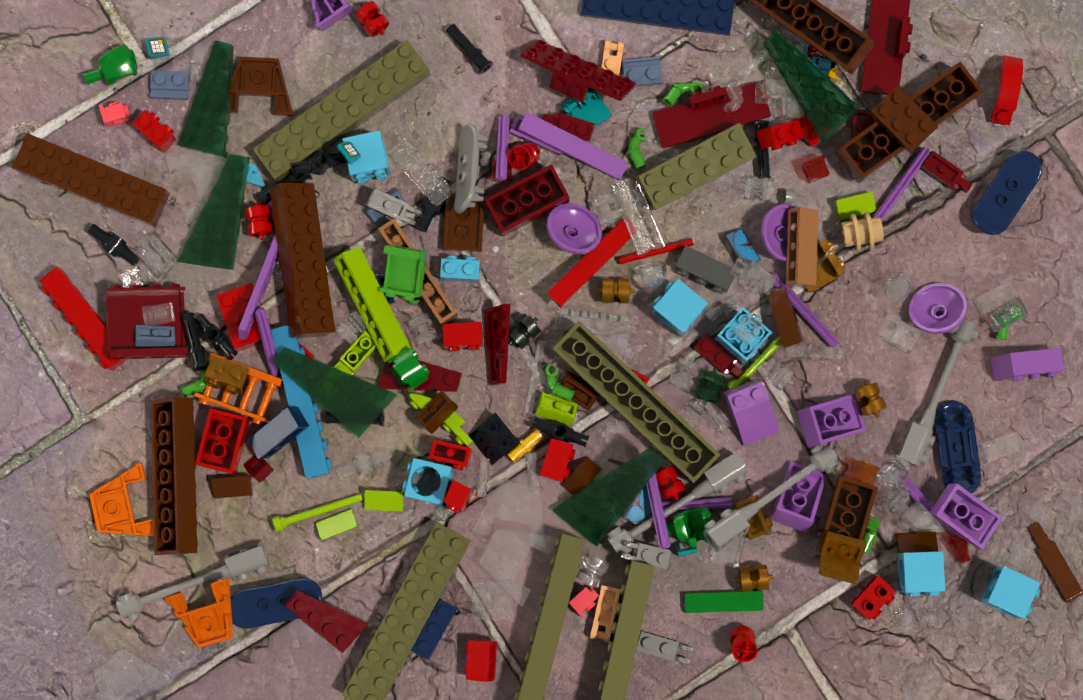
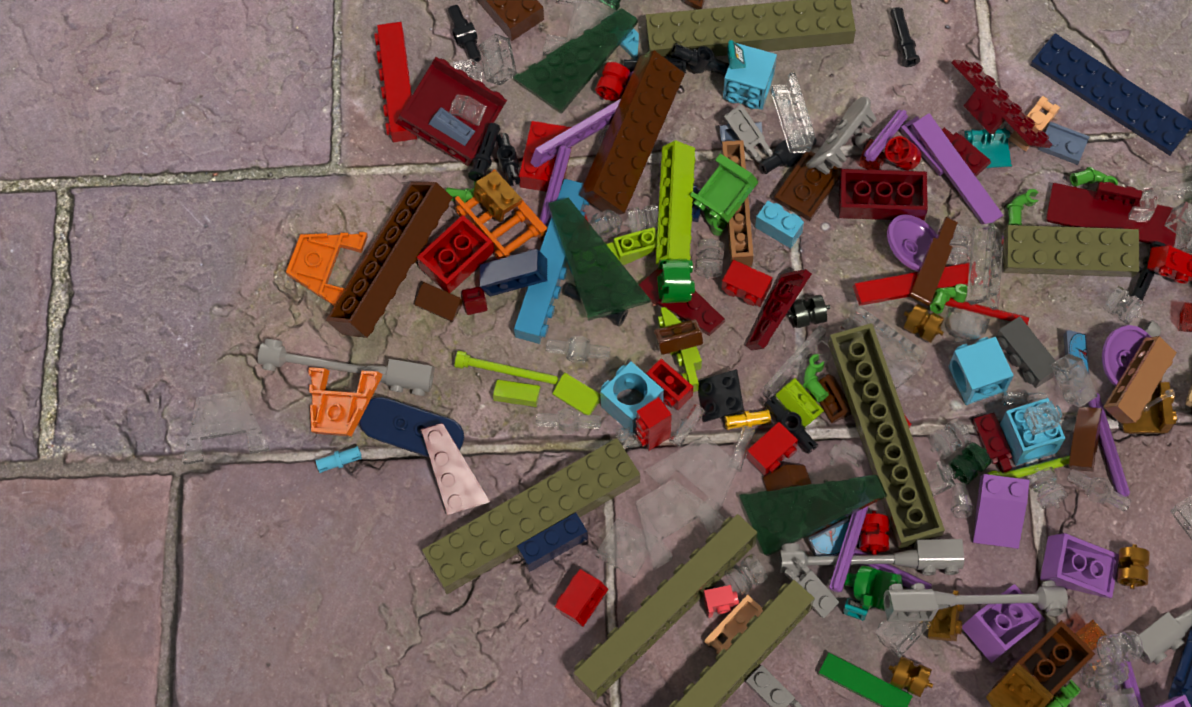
camera: 25 degrees right, 15 degrees down
none -> medium azure pin [315,446,362,473]
none -> clear head [589,209,622,240]
none -> reddish brown piece [909,217,958,306]
none -> bright green piece [930,284,969,314]

